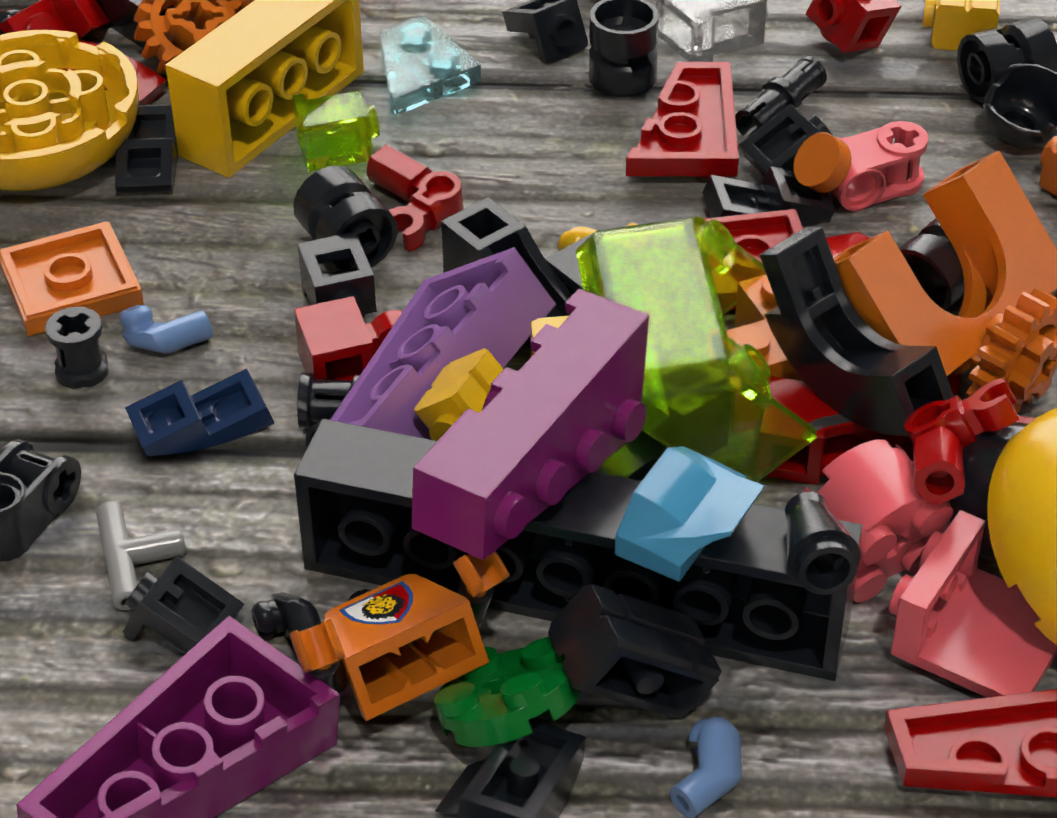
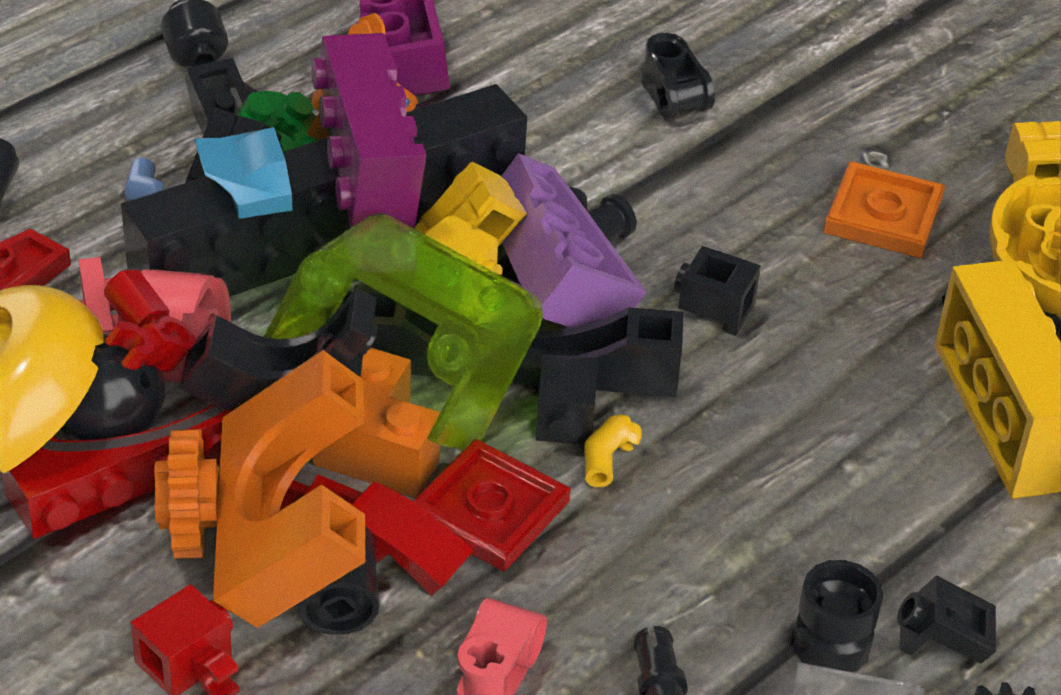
camera: 130 degrees right, 0 degrees up
black bush [45,307,109,389] -> none
light grey piece [96,501,186,610] -> none
medium blue arm [119,305,213,354] -> none
black bracket [122,556,244,653] -> none
dark blue slope [125,368,274,456] -> none
clear neon green brick [293,91,380,172] -> none
black wheel [293,166,398,270] -> none
brick [294,296,403,380] -> none
red bar [367,144,464,252] -> none
clear light blue wing [380,16,481,116] -> none
red wing [626,62,739,179] -> none
black slope [702,166,835,226] -> none
black bracket [739,104,832,176] -> none
black cone [785,492,860,595] -> none
orange tile [794,132,852,193] -> none

